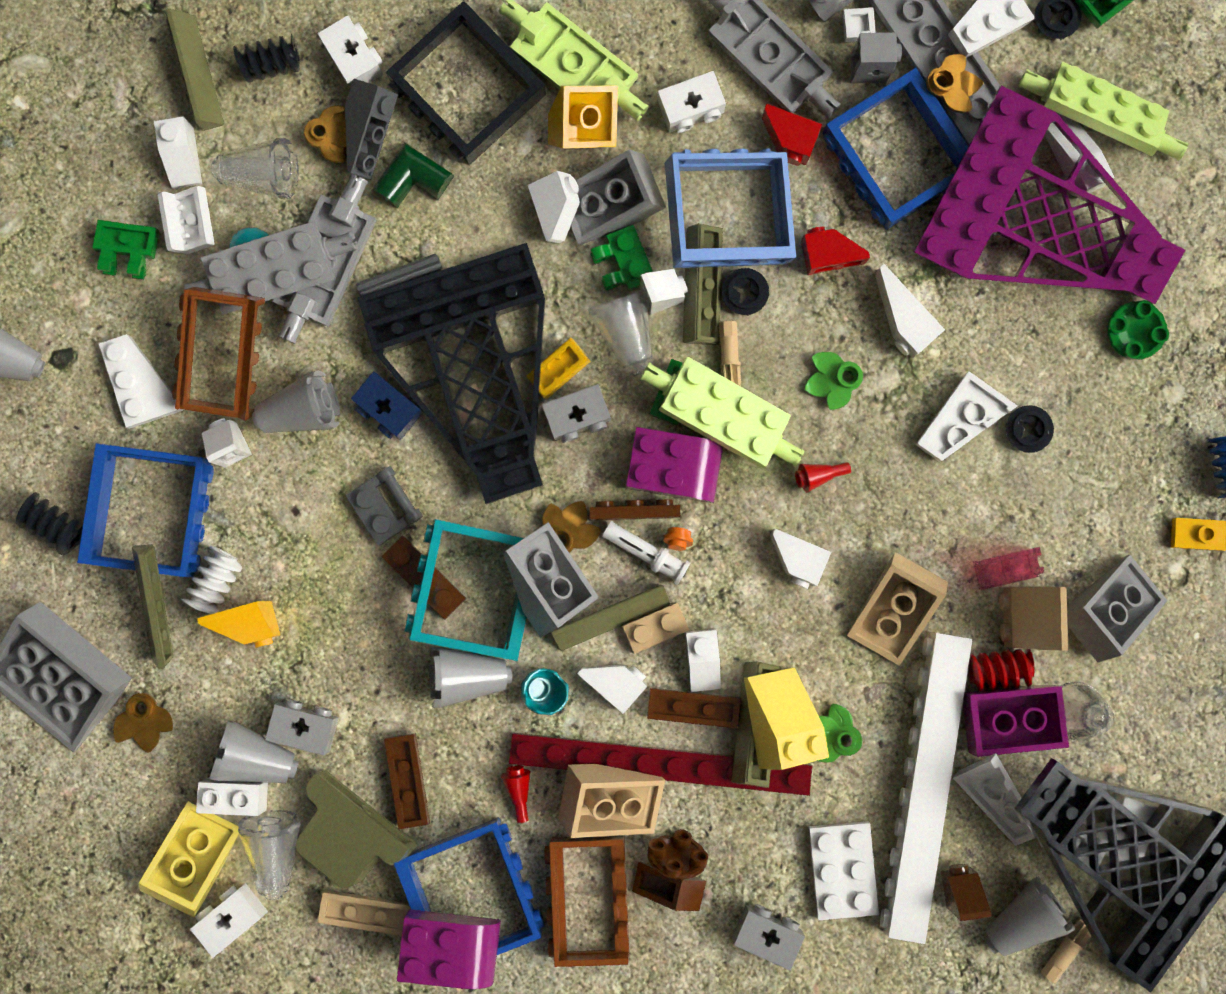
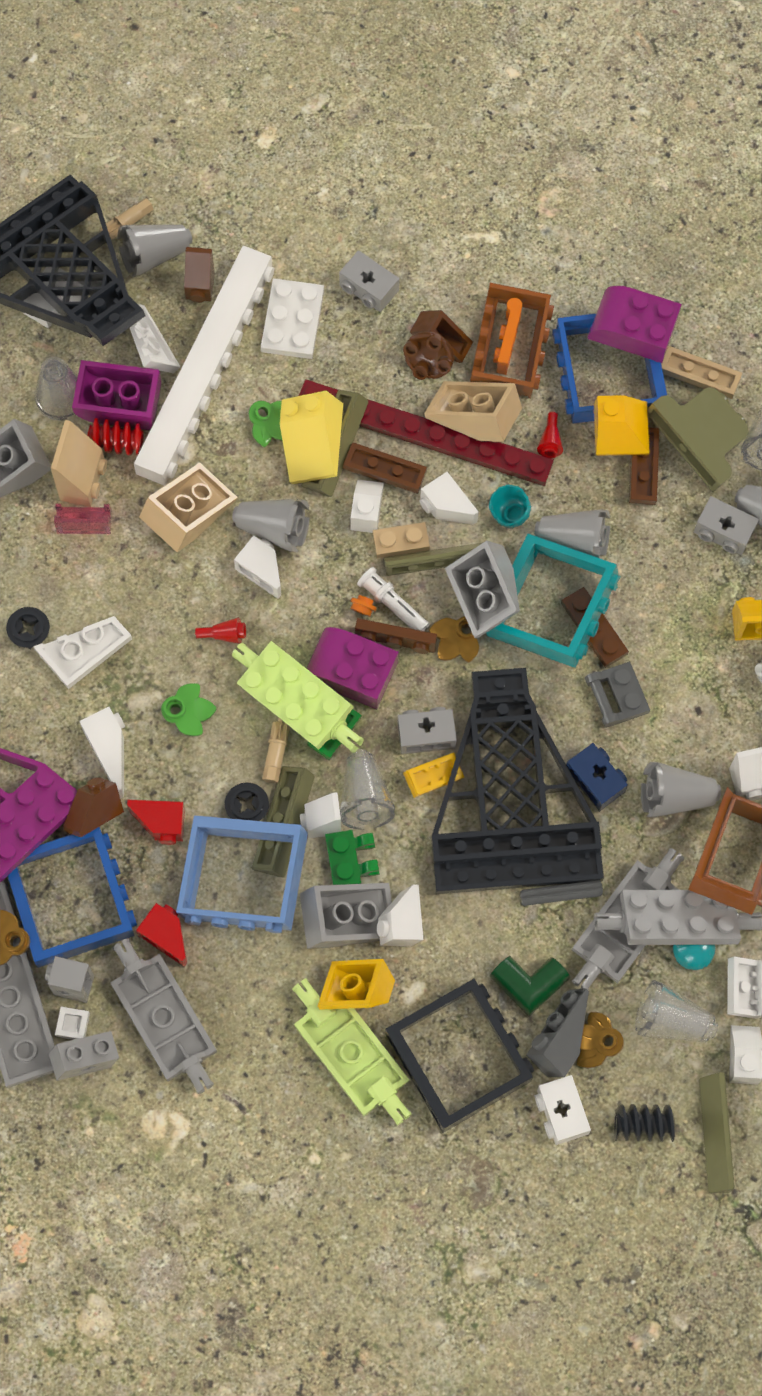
camera: 170 degrees left, 15 degrees down
white brick [657,71,726,133] -> none
none -> reddish brown slope [63,777,124,837]
none -> light grey cone [232,499,310,552]
none -> orange plate [493,298,522,375]
none -> yellow slope [594,395,649,456]

